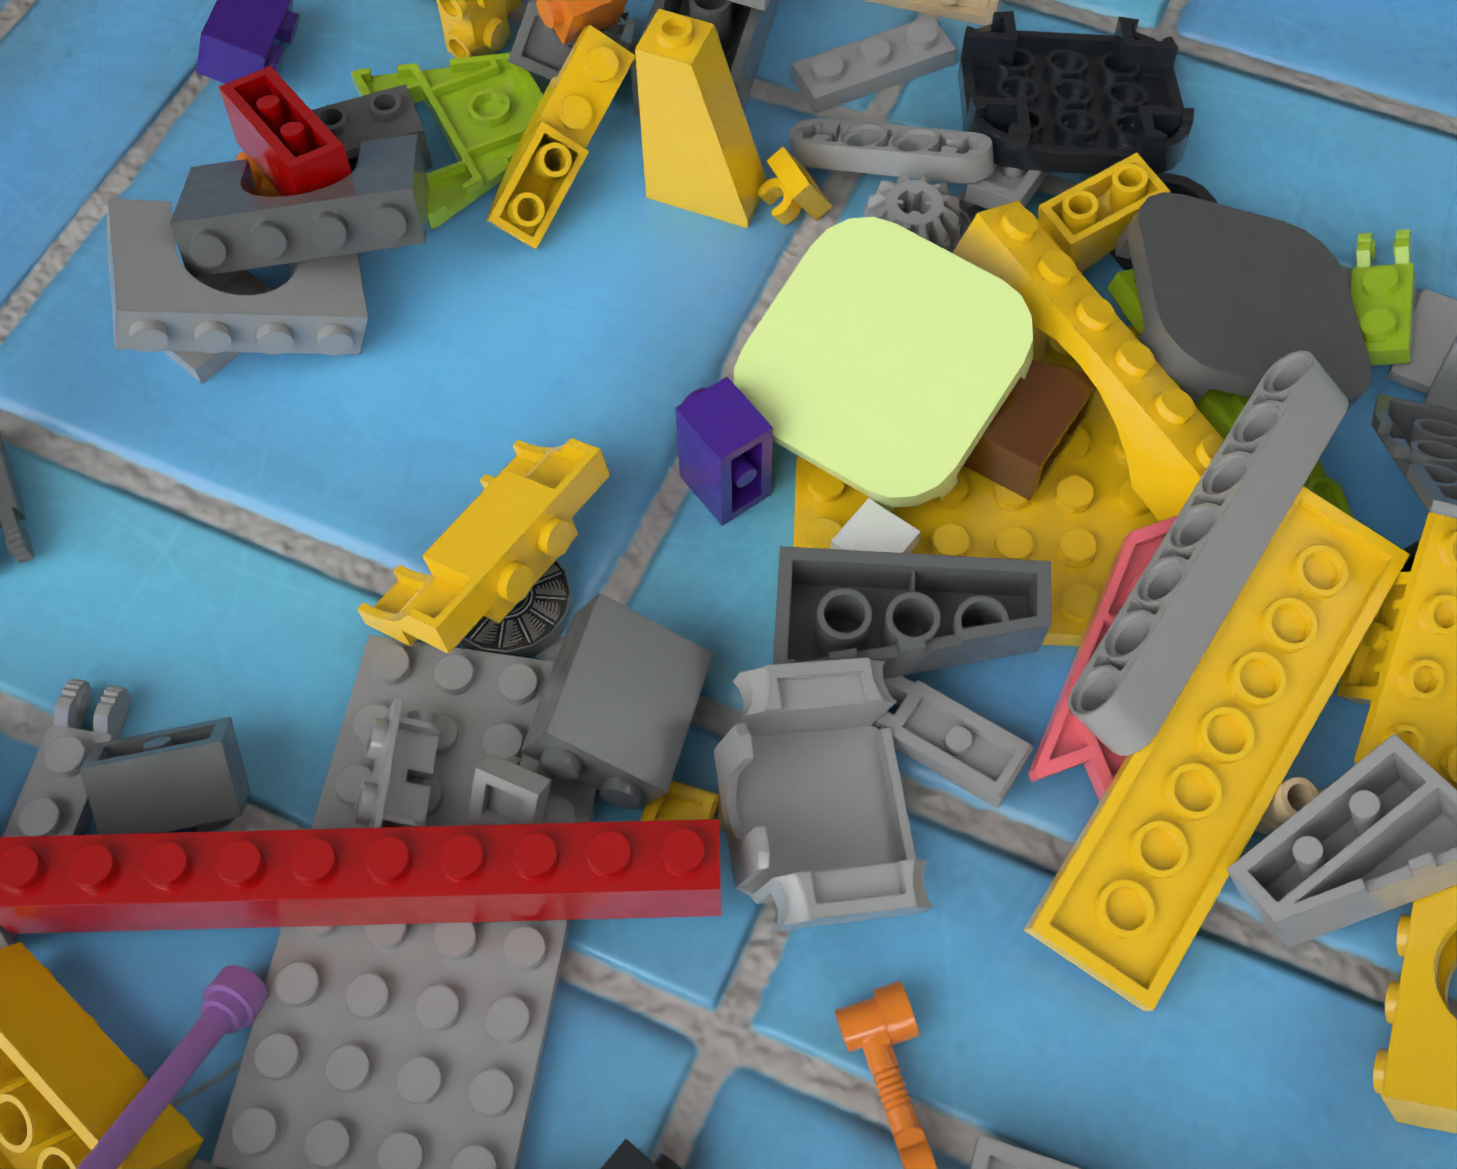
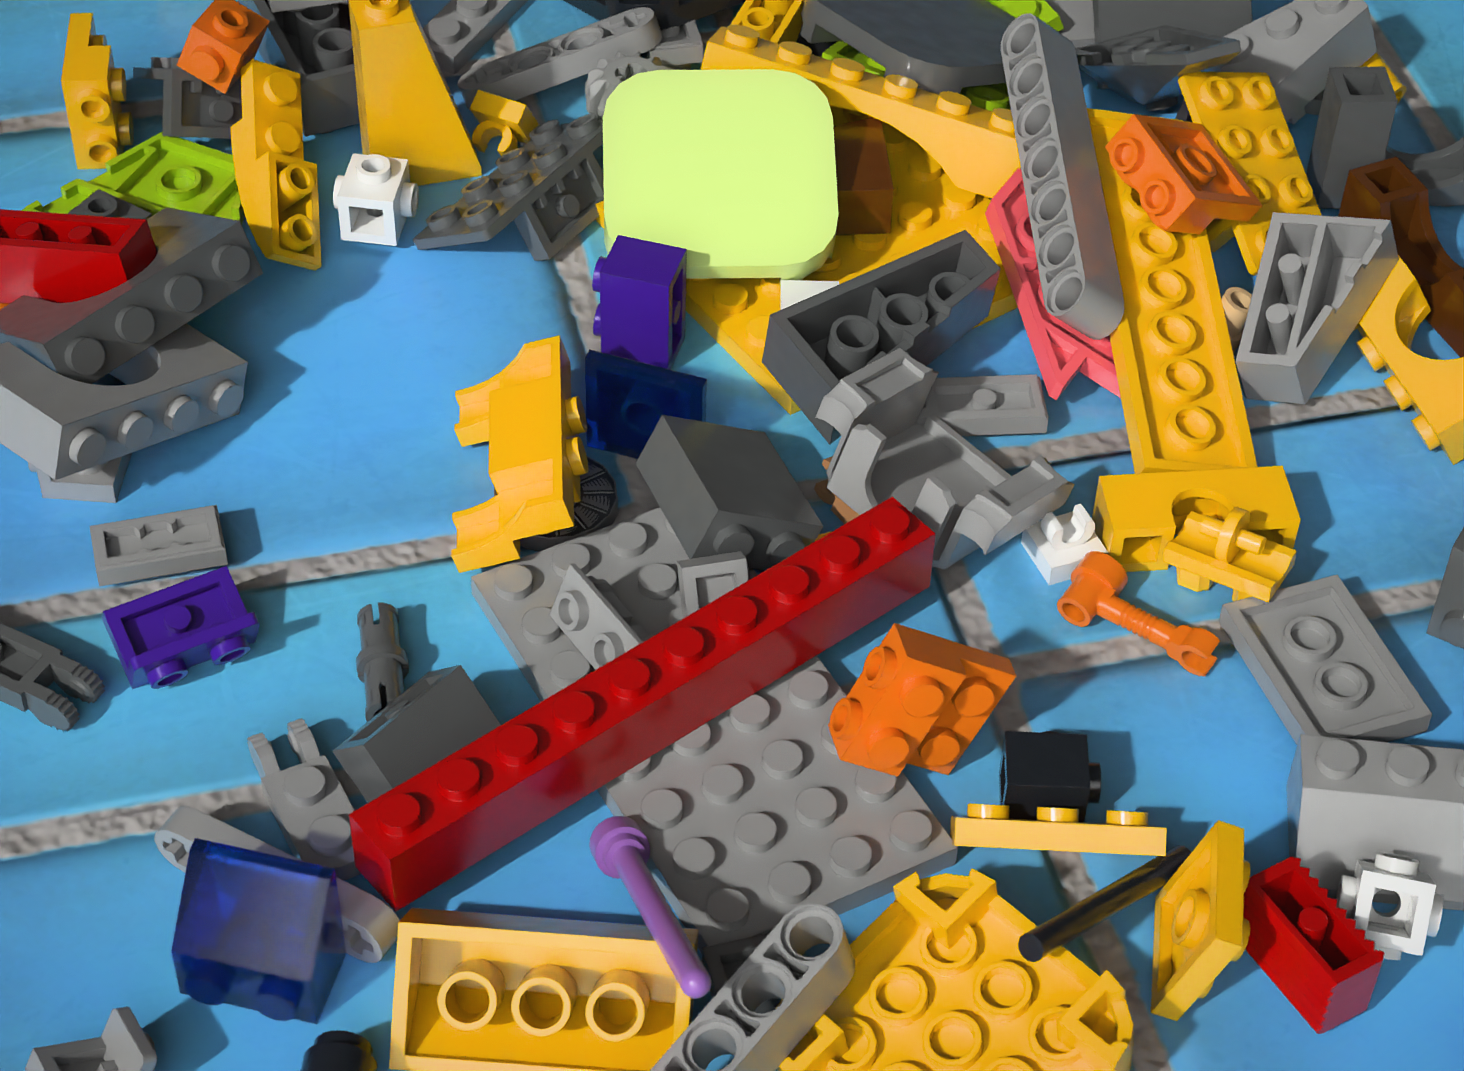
camera: 40 degrees left, 15 degrees down
none -> light grey plate [90,505,228,587]
none -> dark purple bracket [102,566,260,689]
none -> white brick [333,153,419,246]
none -> dark grey pin [356,602,409,722]
none -> dark grey bracket [413,113,604,261]
none -> clear blue slope [585,349,707,459]
none -> orange plate [828,623,1017,777]
none -> white tile [1021,504,1108,586]
none -> yellow arch [1092,466,1301,572]
none -> orange plate [1105,114,1263,234]
none -> yellow hips [1163,507,1297,603]

